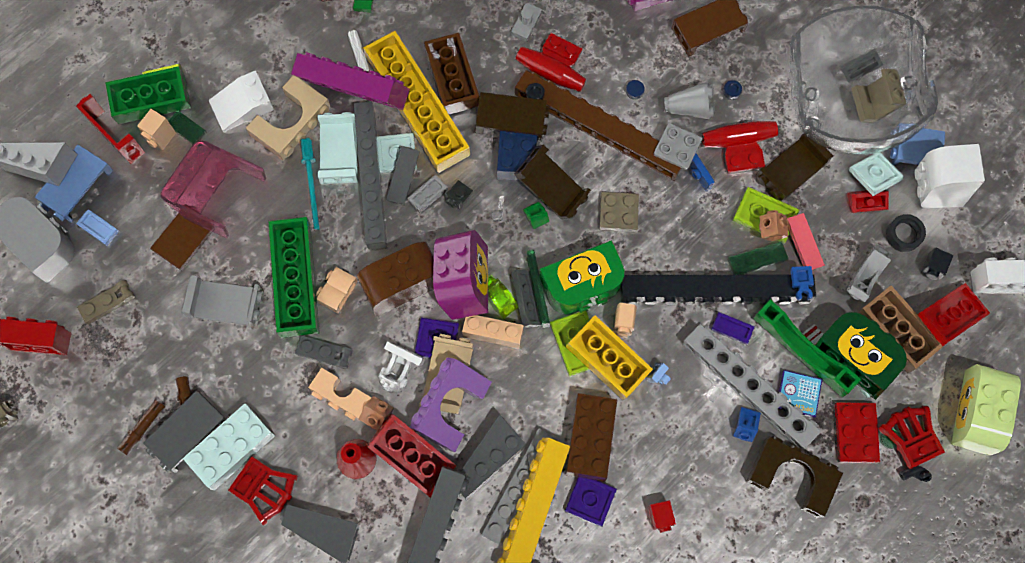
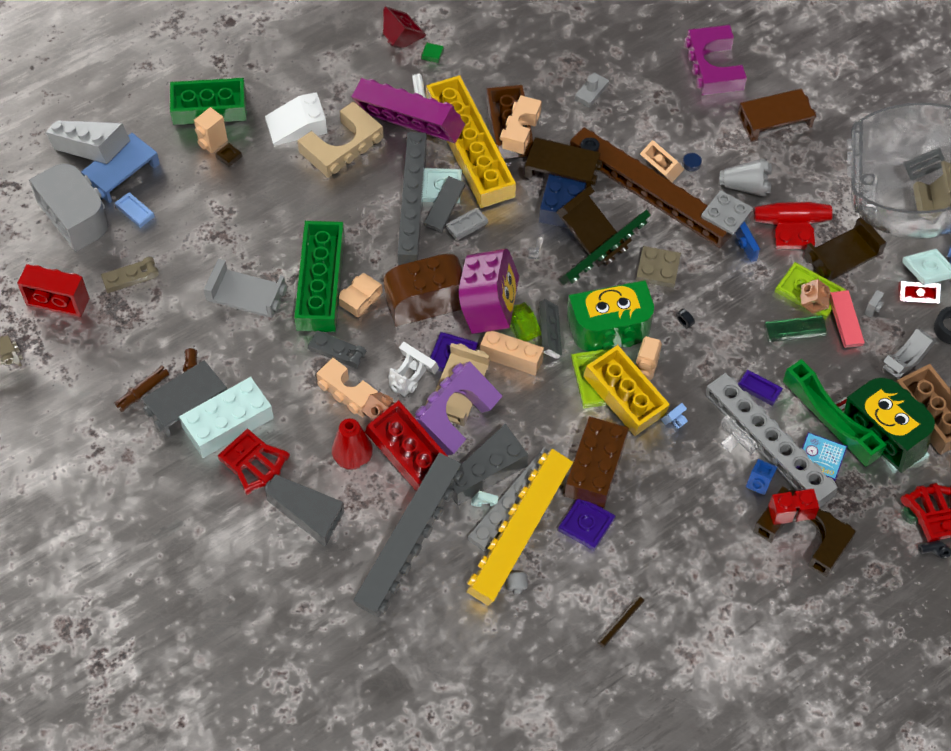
camera: 10 degrees right, 15 degrees down
red panel [76,94,145,164] -> none
reddish brown tile [150,205,217,271] -> none
clear pink windscreen [160,141,266,239] -> none
clear green tile [168,110,207,146] -> none
teal piece [300,138,320,230] -> none
light aqua panel [318,112,358,184] -> none
pearl dark grey bracket [444,180,473,210] -> none
red plate [515,33,586,92] -> none
green slope [523,202,550,229] -> none
clear green tile [526,250,550,328] -> none
black brick [620,274,816,305] -> none
red brick [648,500,676,533] -> none
dark blue tile [723,80,742,100] -> none
blue plate [790,266,814,301] -> none
red plate [835,402,880,463] -> none
none -> dark brown tile [215,143,242,167]
none -> light aqua tile [471,491,499,507]
none -> light nougat arch [500,95,542,154]
none -> dark green plate [559,209,651,285]
none -> light nougat brick [640,140,684,183]
none -> black tile [676,308,695,328]
none -> red piece [768,489,820,525]
none -> light grey plate [864,290,884,318]

